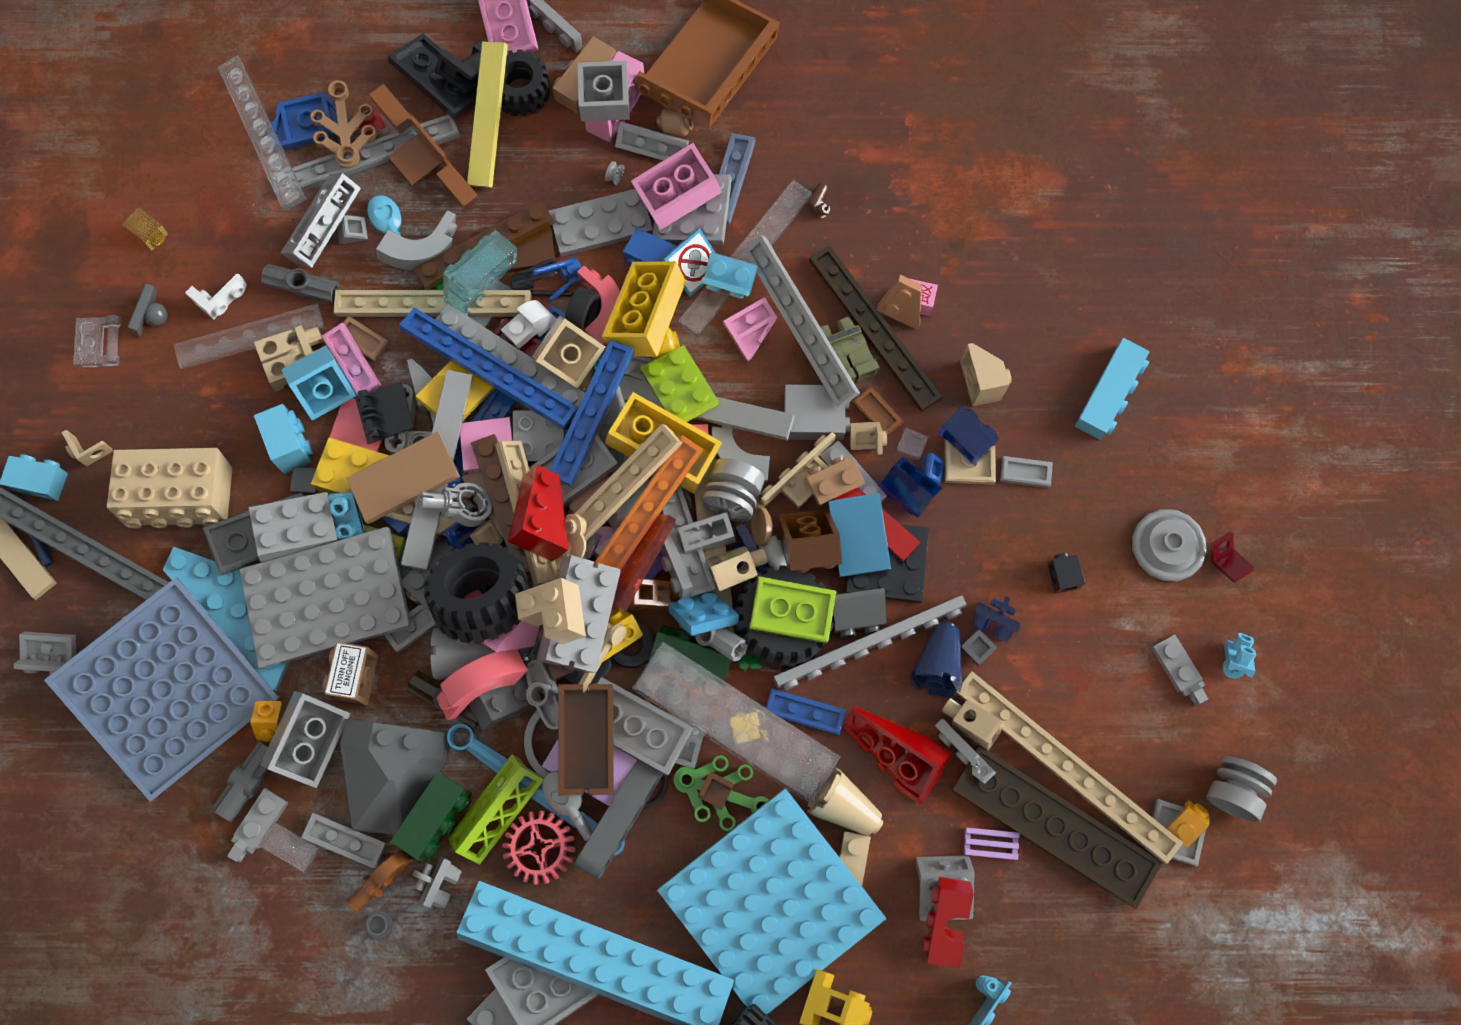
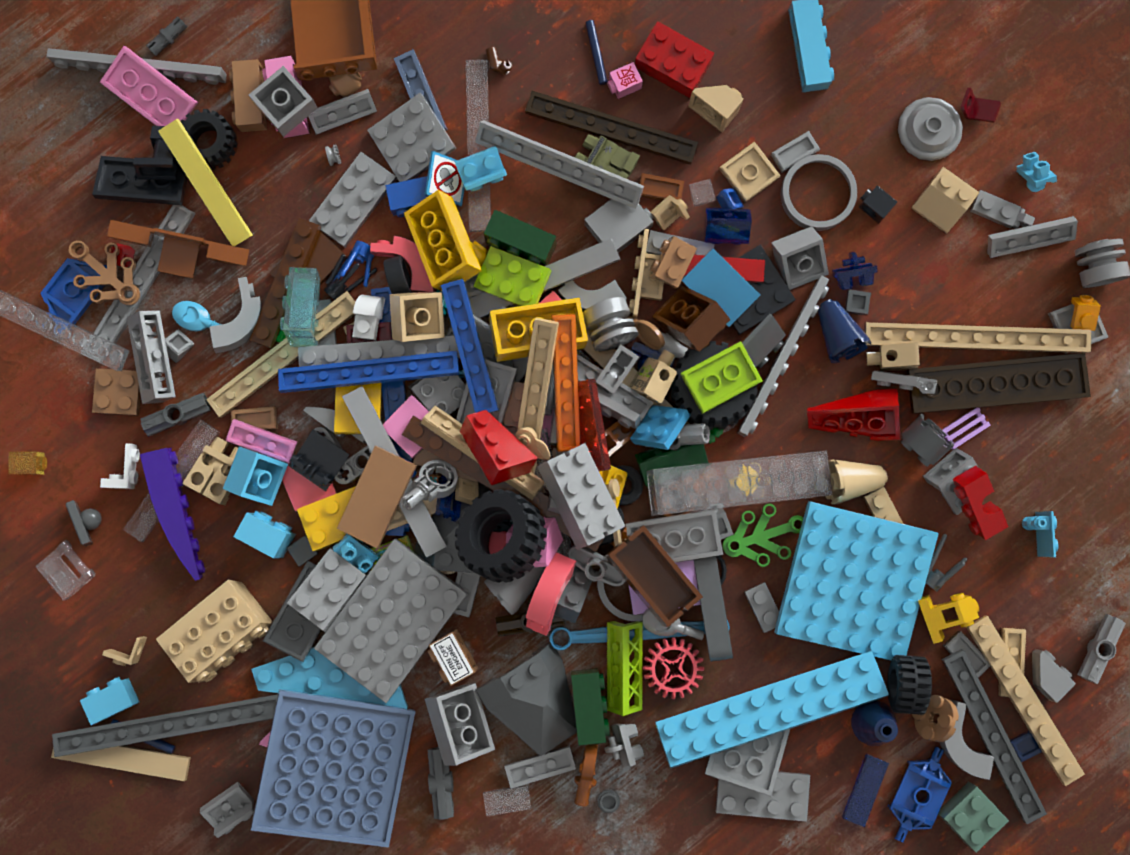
camera: 35 degrees left, 10 degrees up
light grey hinge [228,788,289,862] -> none
light orange bracket [250,701,282,742] -> none
tan brick [515,578,586,644] -> none
bright pink brick [631,143,722,230] -> none
reddish brown panel [698,771,734,810] -> none
bright pink wing [723,297,777,363] -> none
blue tile [764,688,846,736] -> none
nougat wing [876,275,922,330] -> none
clear blue brick [939,405,1000,466] -> none
none -> medium nougat plate [92,368,141,416]
none -> dark purple slope [140,448,205,581]
none -> dark green brick [484,209,557,267]
none -> dark blue bar [585,20,608,85]
none -> red brick [635,21,714,98]
none -> light grey plate [744,582,779,633]
none -> light grey slope [771,226,829,290]
none -> light grey piece [780,154,857,231]
none -> dark grey brick [901,414,954,467]
none -> tan slope [911,167,980,234]
none -> dark grey plant [926,534,967,592]
none -> light grey plate [987,216,1078,258]

